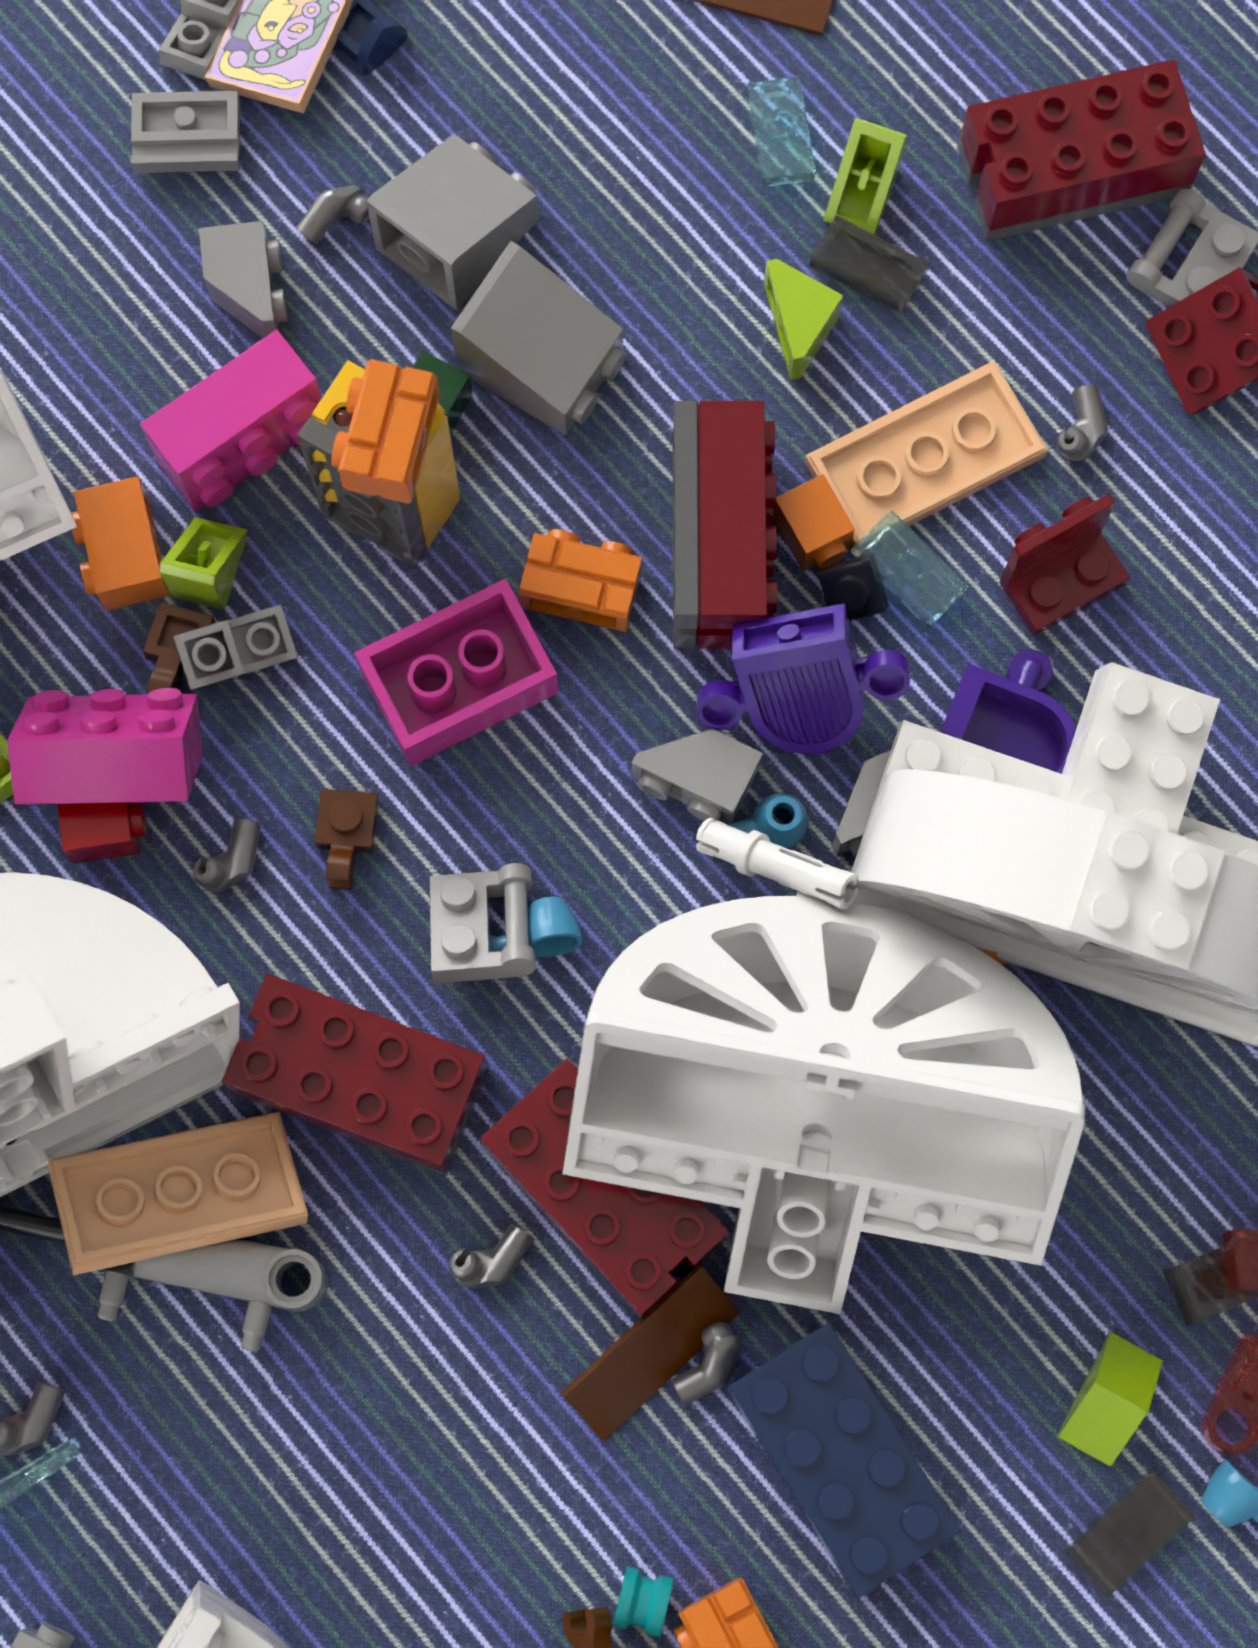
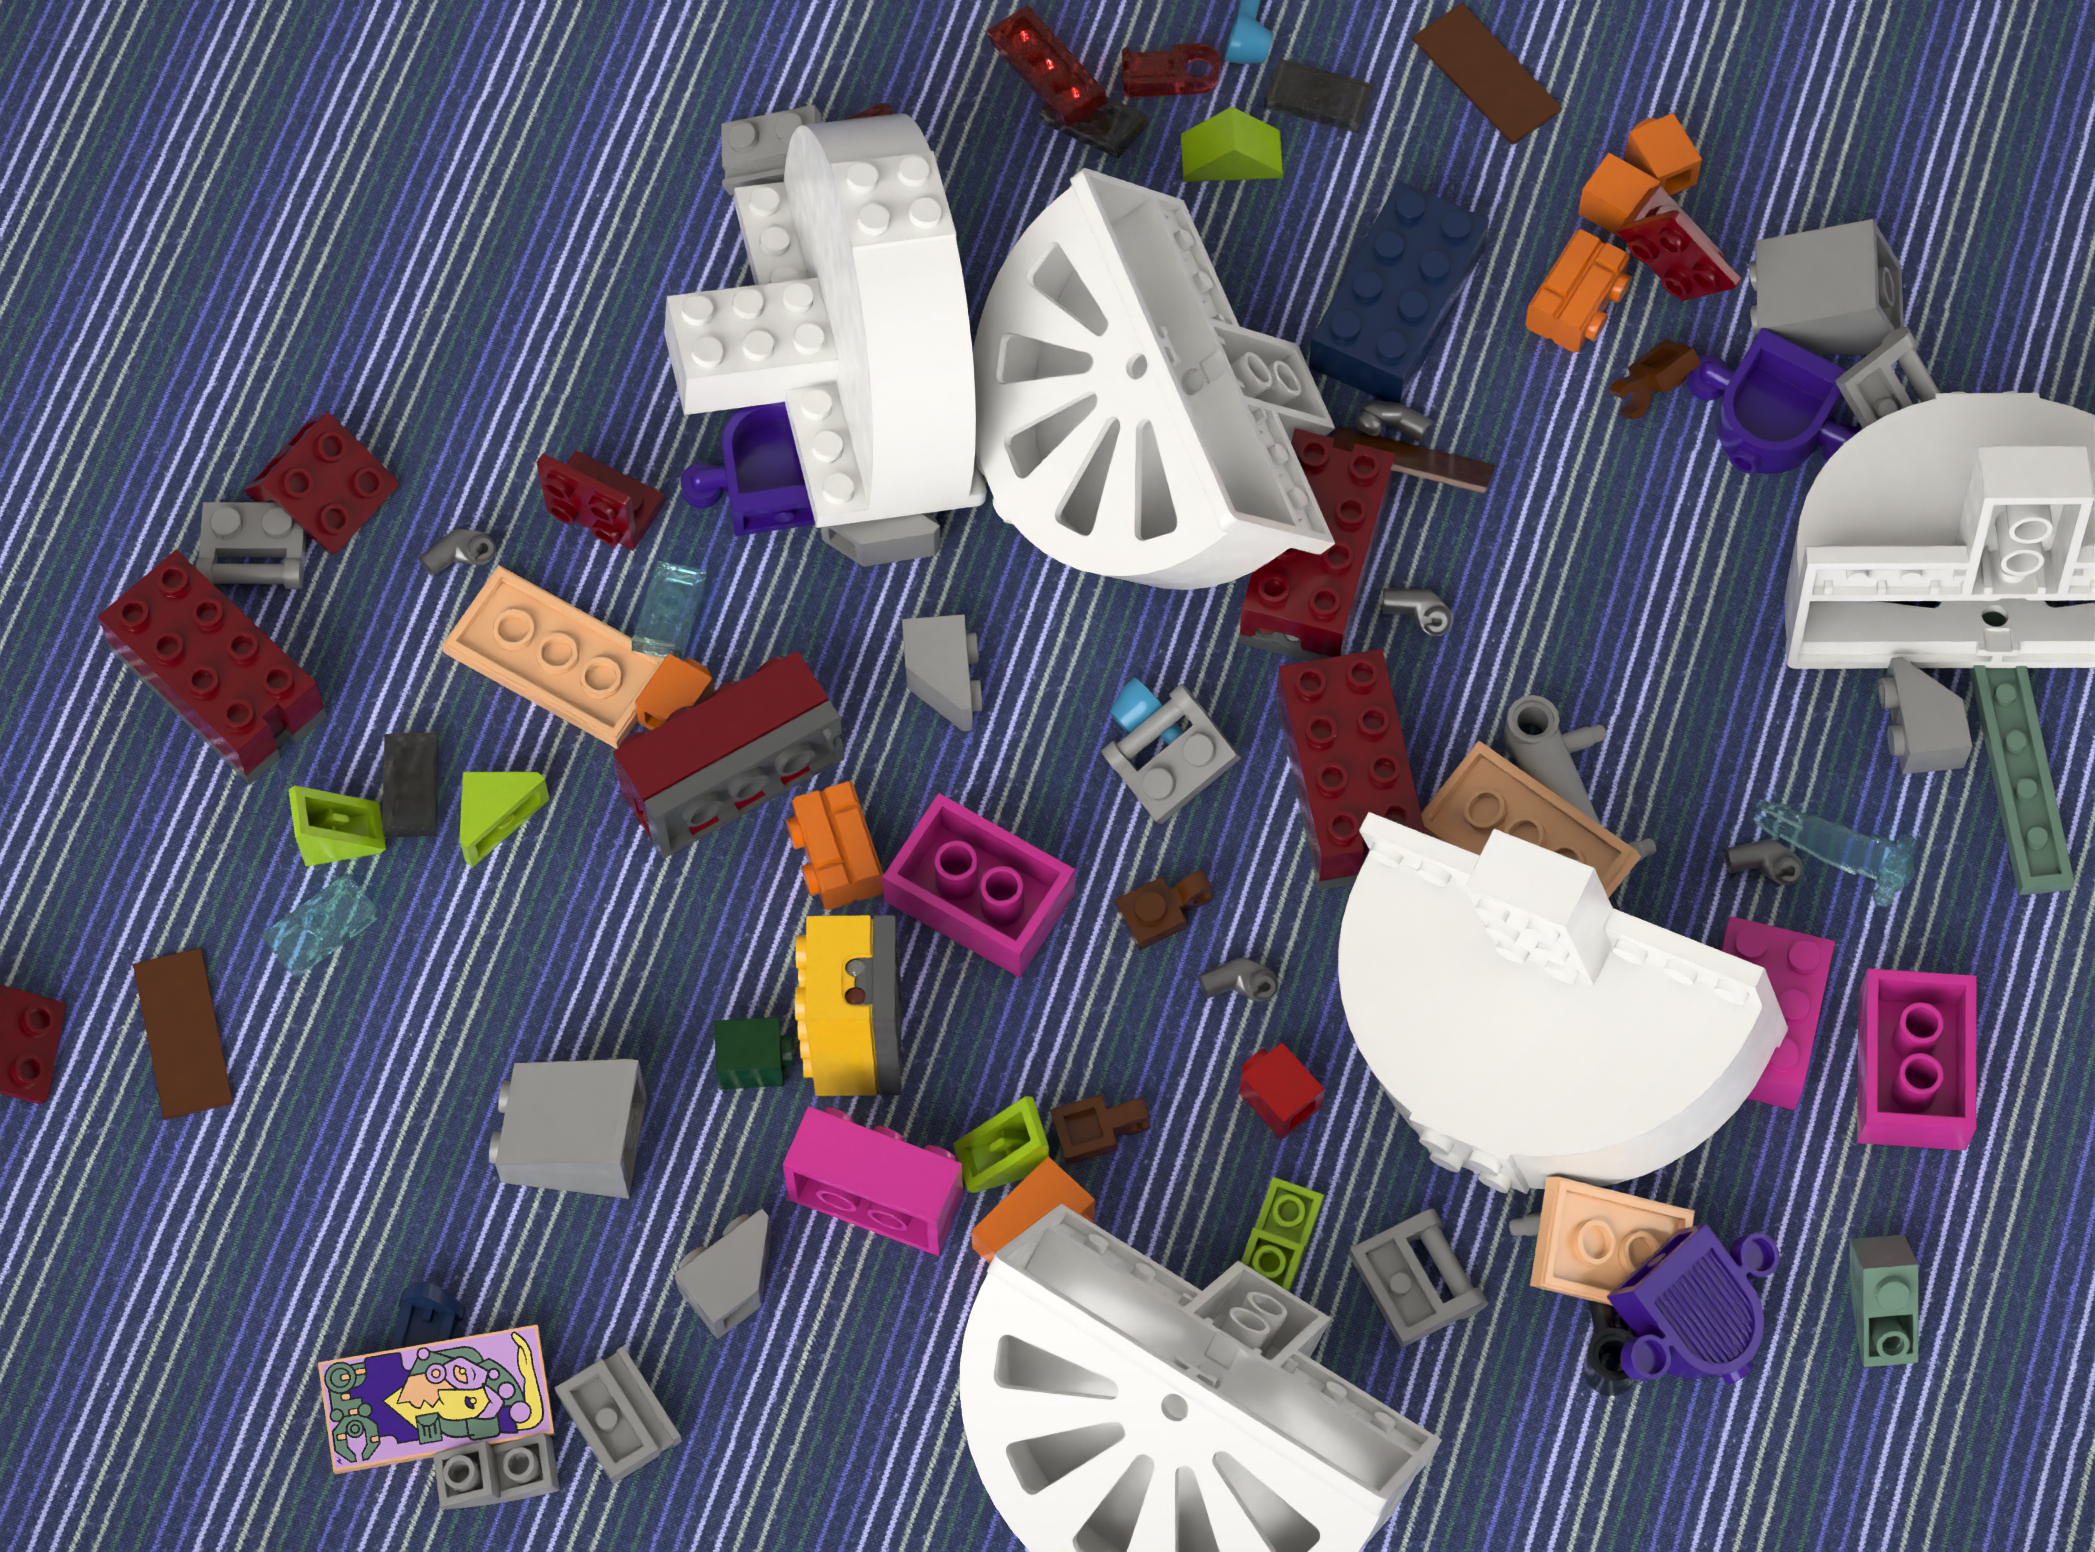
camera: 120 degrees left, 10 degrees down
dark pink brick [7,688,203,804] -> none
light grey slope [173,605,298,690] -> none
flat silver arm [295,185,370,245] -> none
orange brick [331,359,440,504] -> none
light grey slope [451,241,627,436] -> none
teal wheel [613,1566,674,1638] -> none
white pin [696,818,858,910] -> none
dark purple piece [697,604,910,754] -> none
dark azure bar [728,793,808,849] -> none
black plate [817,554,889,621] -> none

